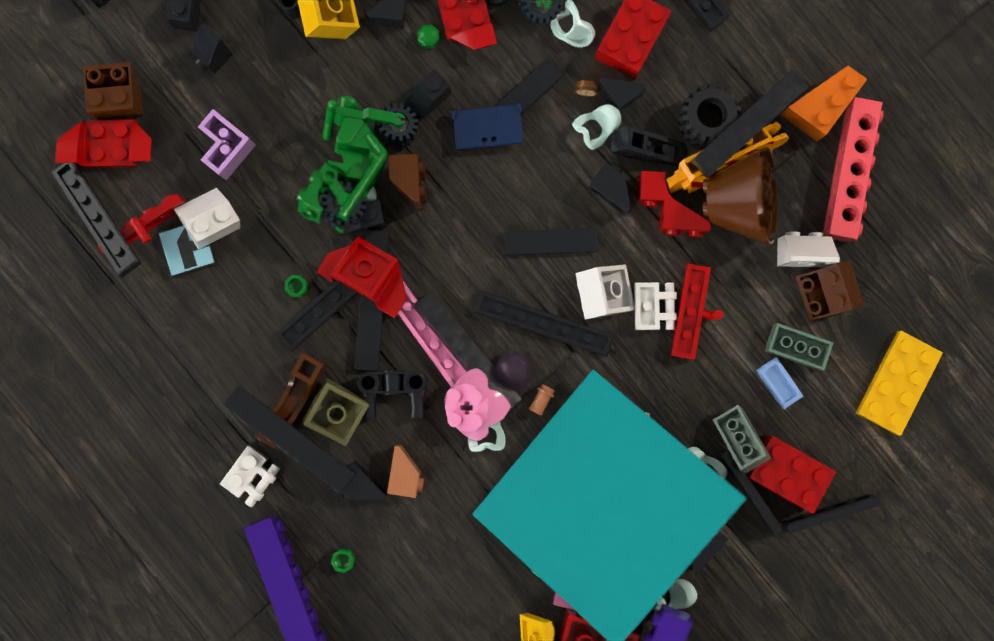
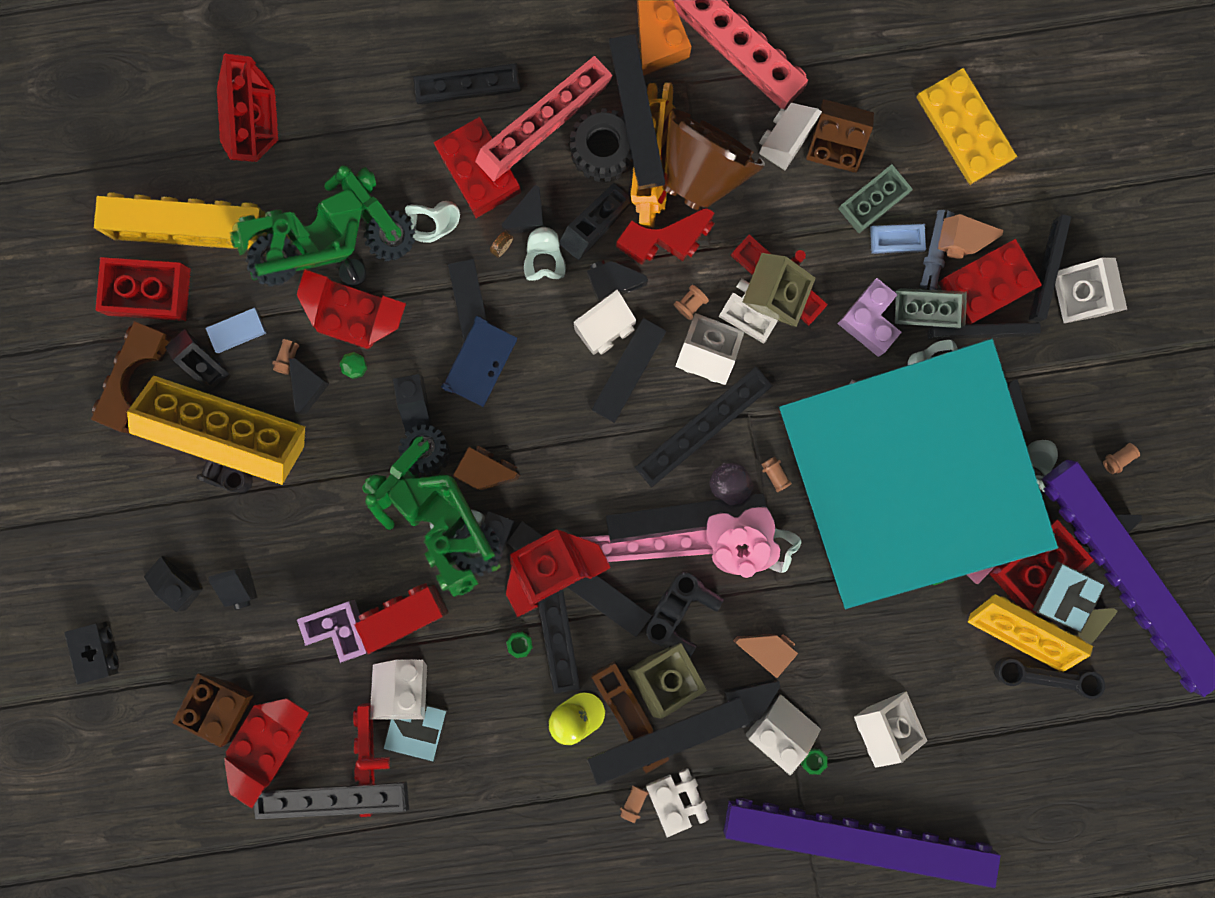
camera: 60 degrees left, 0 degrees up
none -> red brick [354,583,449,654]
none -> coral brick [475,56,613,181]
none -> neon yellow cap [549,692,605,745]
none -> white slope [574,290,636,355]
none -> nougat pin [620,785,648,823]
none -> nougat bush [674,285,709,320]
none -> olive slope [742,253,816,327]
none -> white slope [745,693,821,775]
none -> lavender brick [838,278,901,357]
none -> white slope [854,691,927,767]
none -> sand blue pin [920,210,954,290]
none -> nougat slope [938,214,1003,259]
none -> white slope [1055,258,1127,323]

